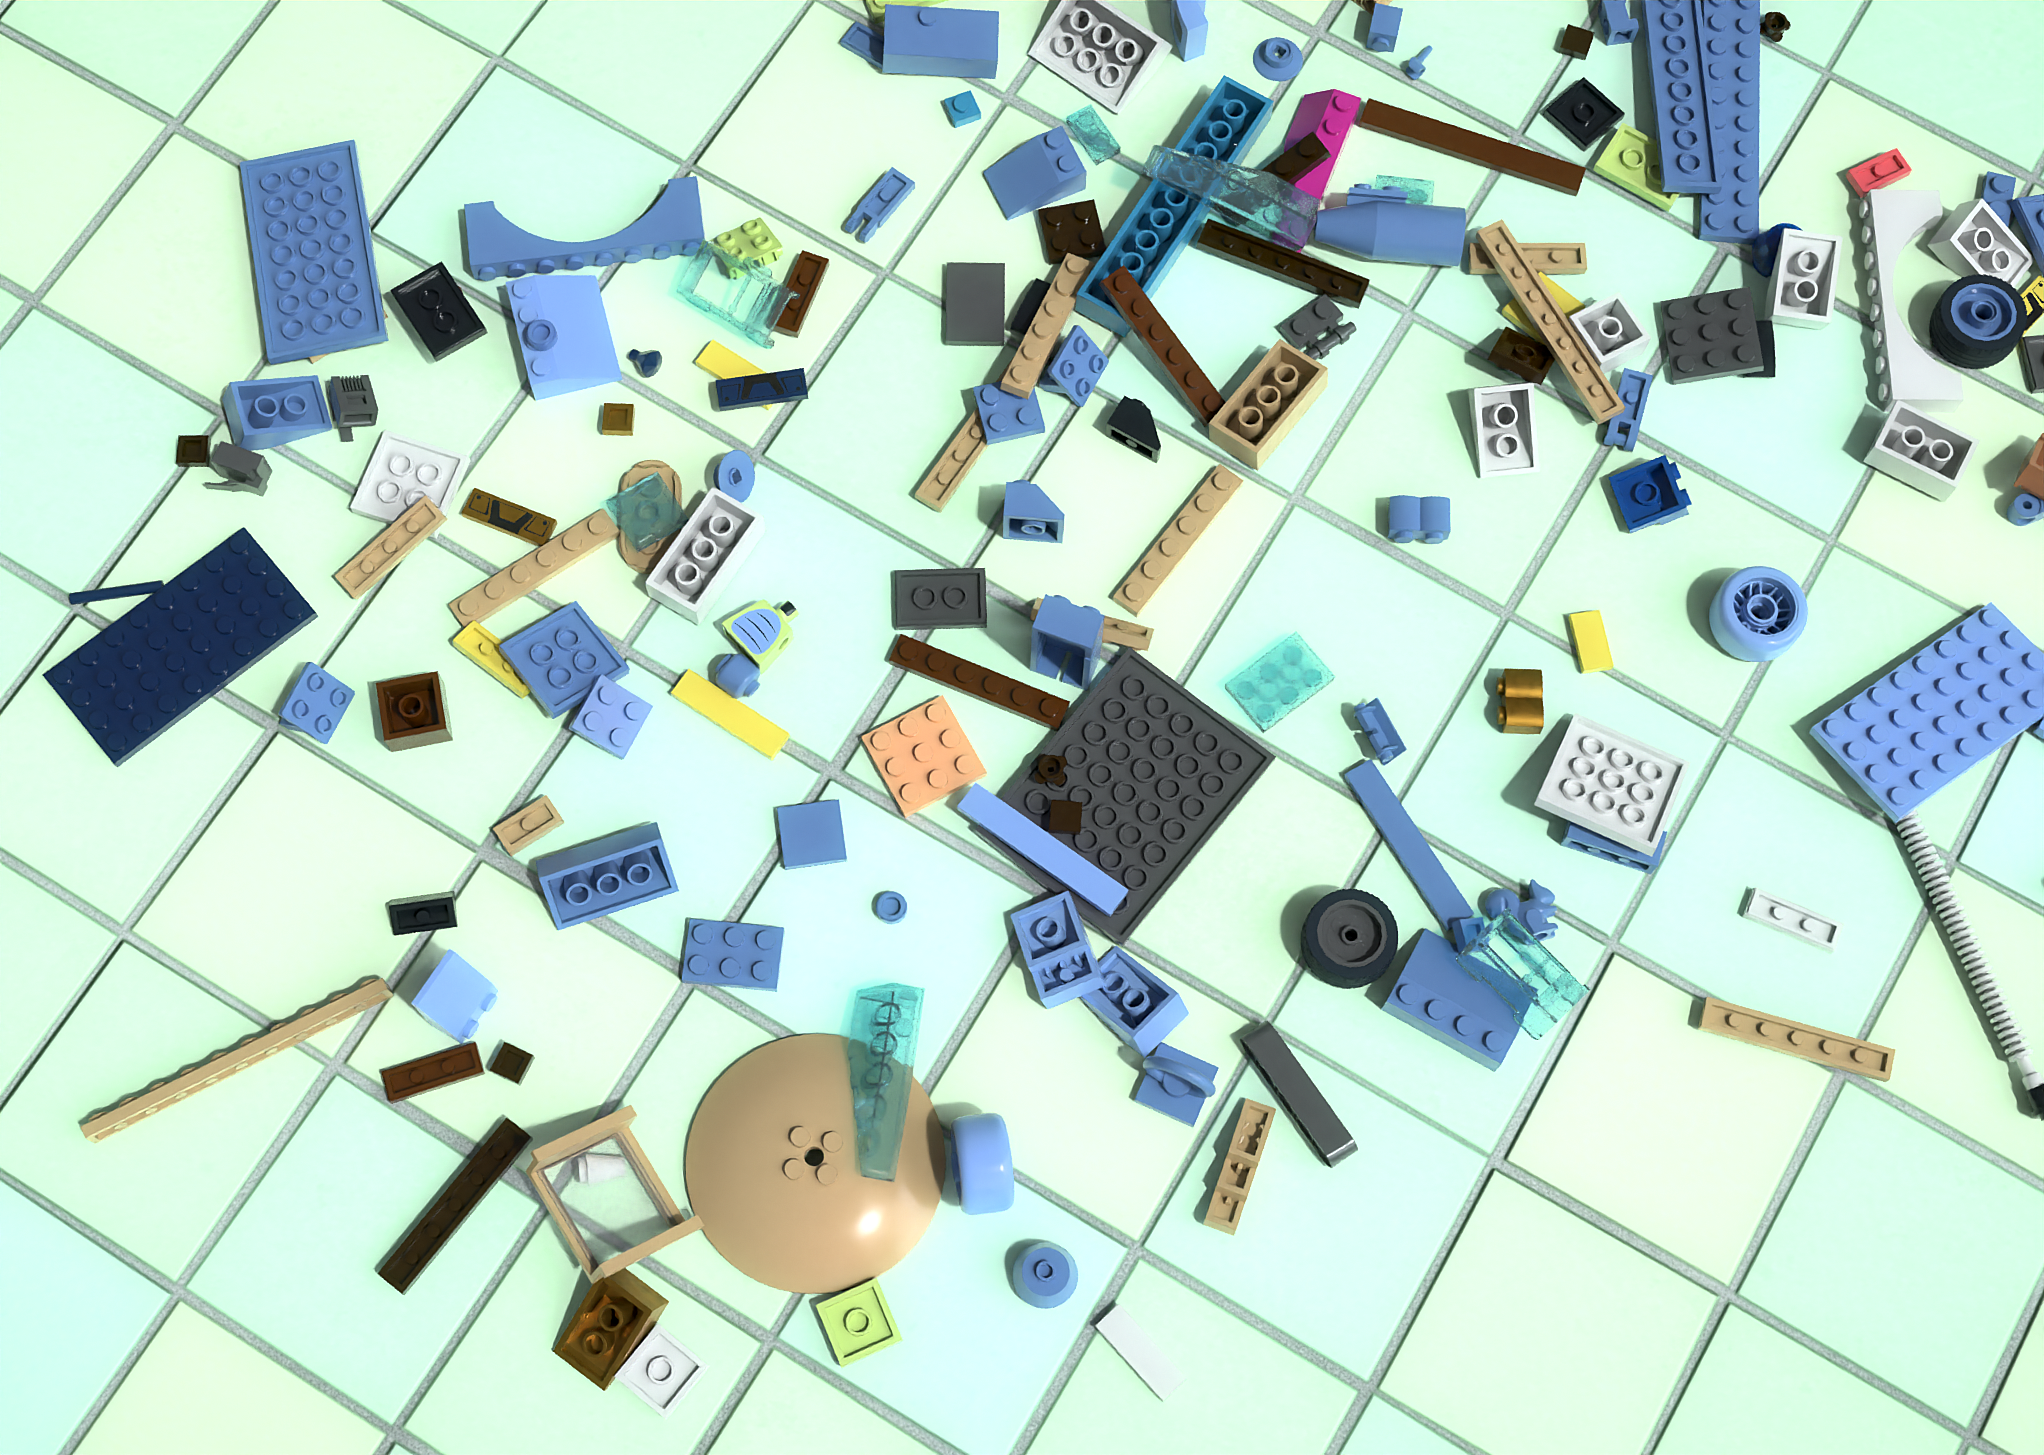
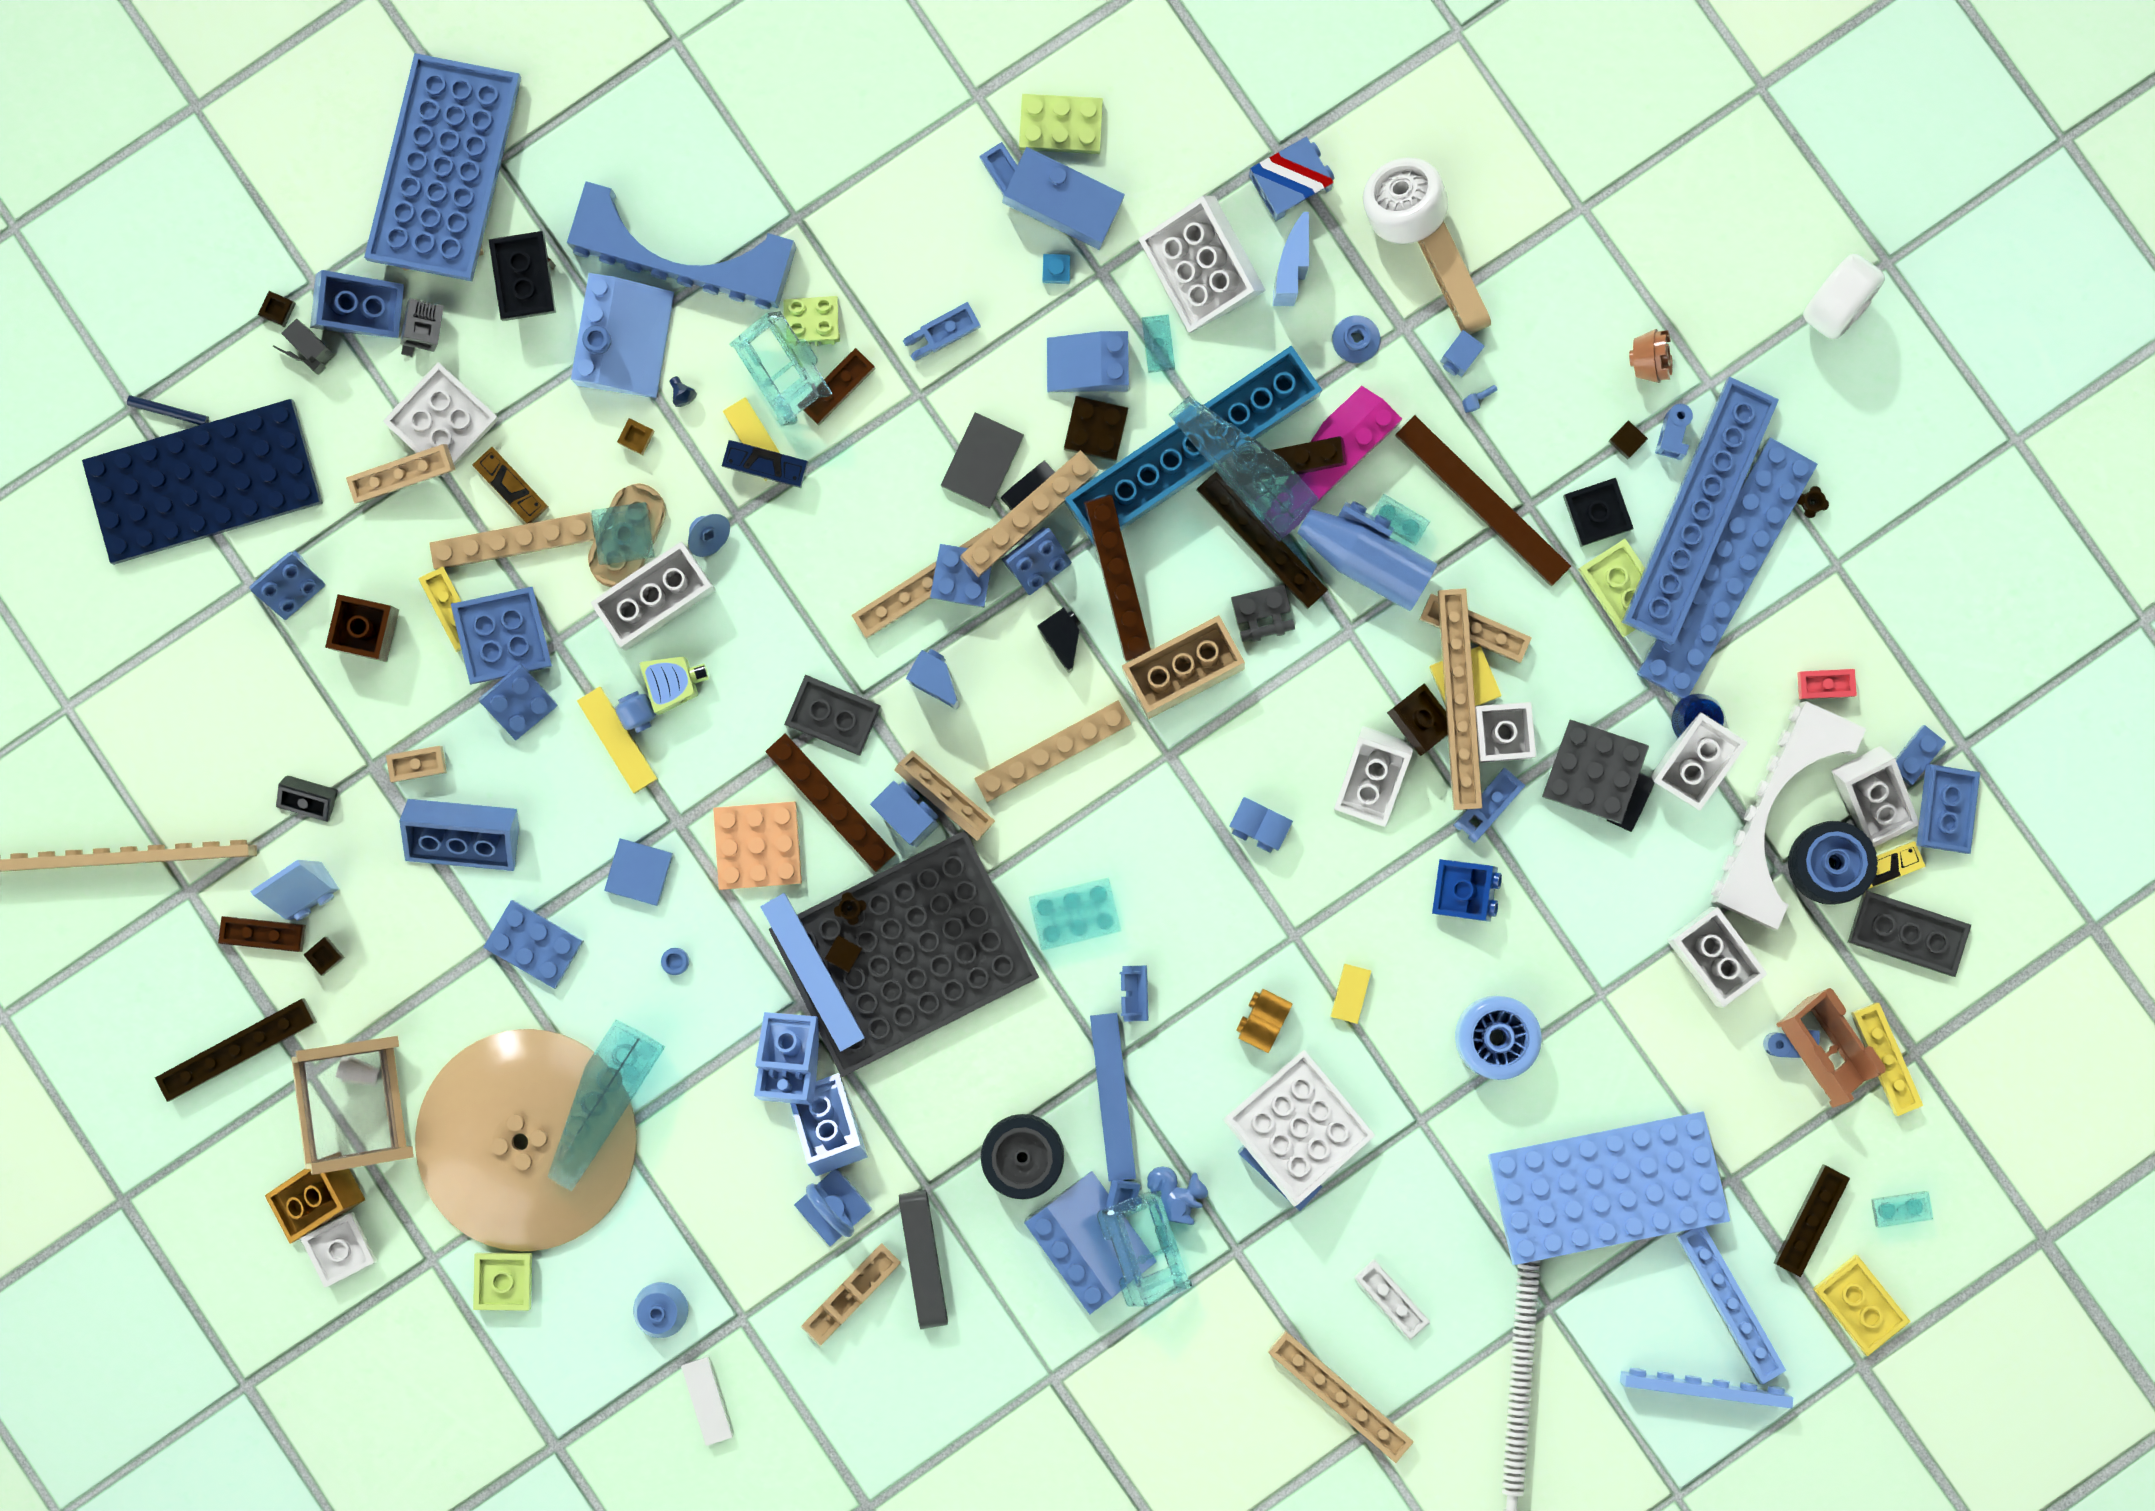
camera: 30 degrees right, 15 degrees up
light blue wheel [950,1113,1015,1215] -> none

